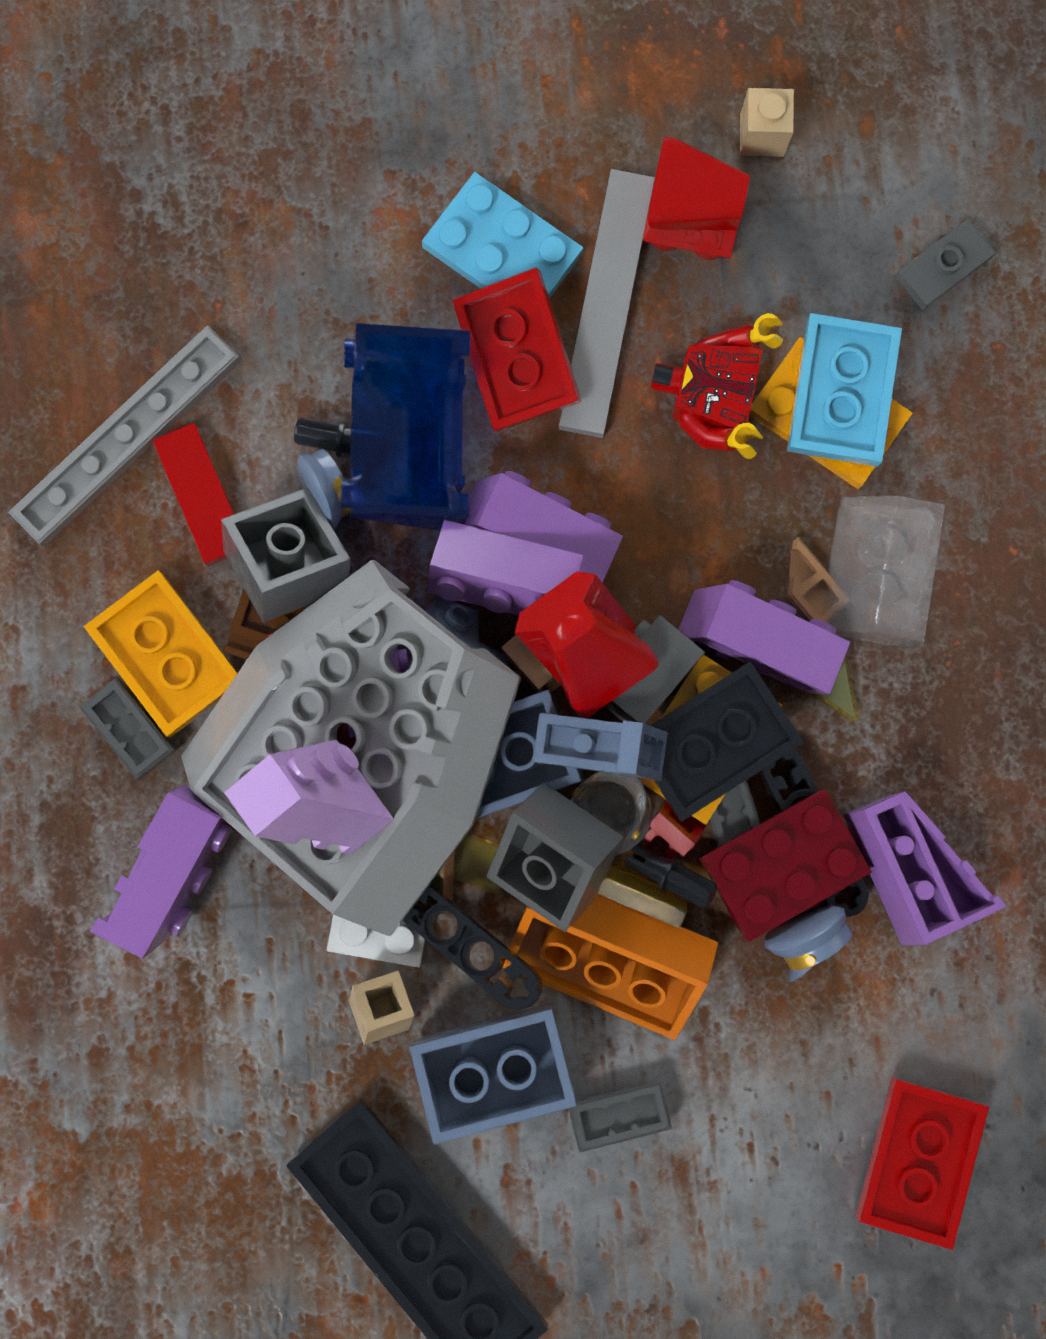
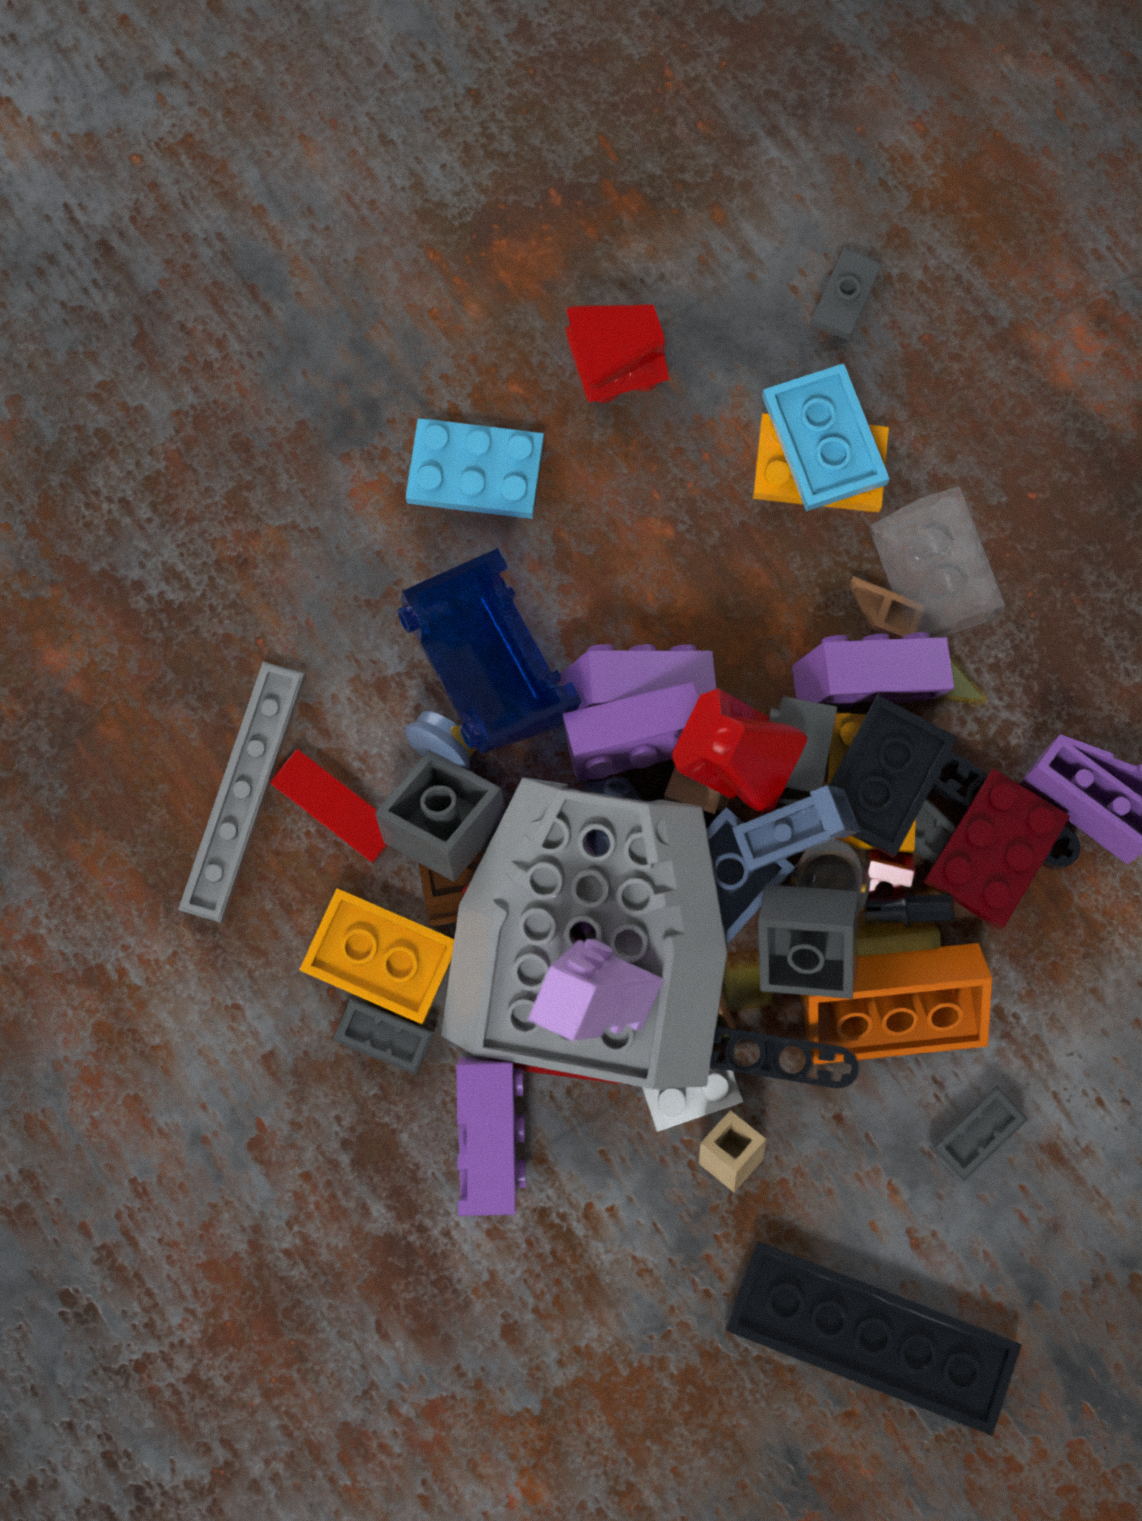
camera: 25 degrees left, 5 degrees down
black axle [294,418,387,461] -> none
sand blue brick [409,1003,577,1145] -> none
red plate [452,267,582,432] -> none
light grey tile [559,169,655,438] -> none
red torso [650,313,783,459] -> none
tan brick [740,88,794,157] -> none
sand blue piece [764,905,852,982] -> none

